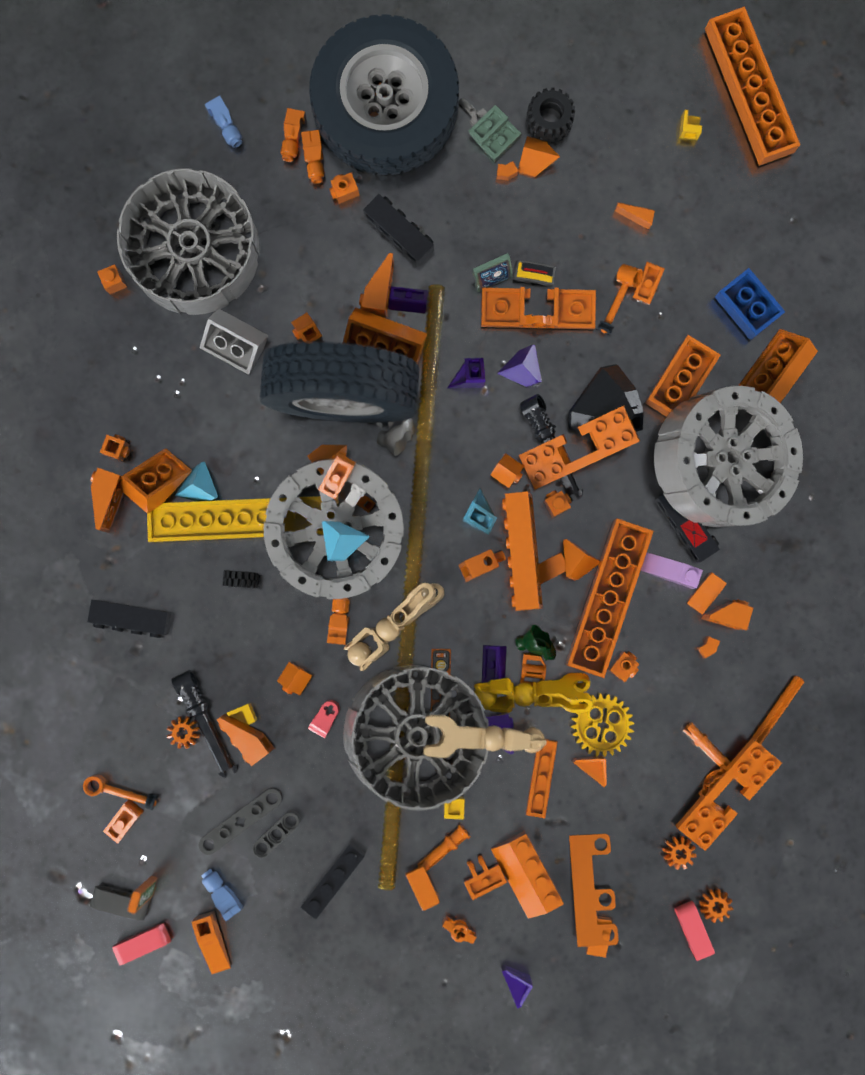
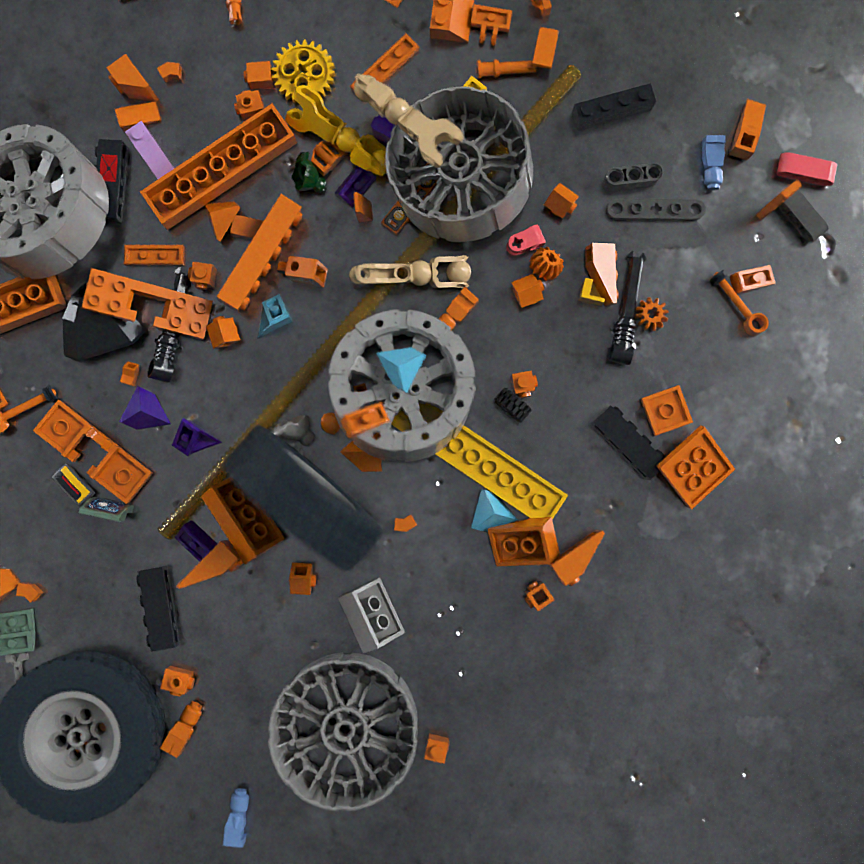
camera: 140 degrees left, 0 degrees up
orange piece [280,108,306,162] -> none
orange slope [572,755,607,787] -> none
none -> orange piece [120,361,139,387]
none -> orange tile [124,245,185,266]
none -> orange brick [244,61,274,90]
none -> orange piece [321,412,340,435]
none -> orange slope [353,192,373,222]
none -> orange piece [394,515,417,532]
none -> orange brick [510,371,538,398]
none -> orange gear [529,247,564,281]
none -> orange brick [544,183,579,218]
none -> orange plate [641,385,693,436]
none -> orange plate [657,425,735,509]

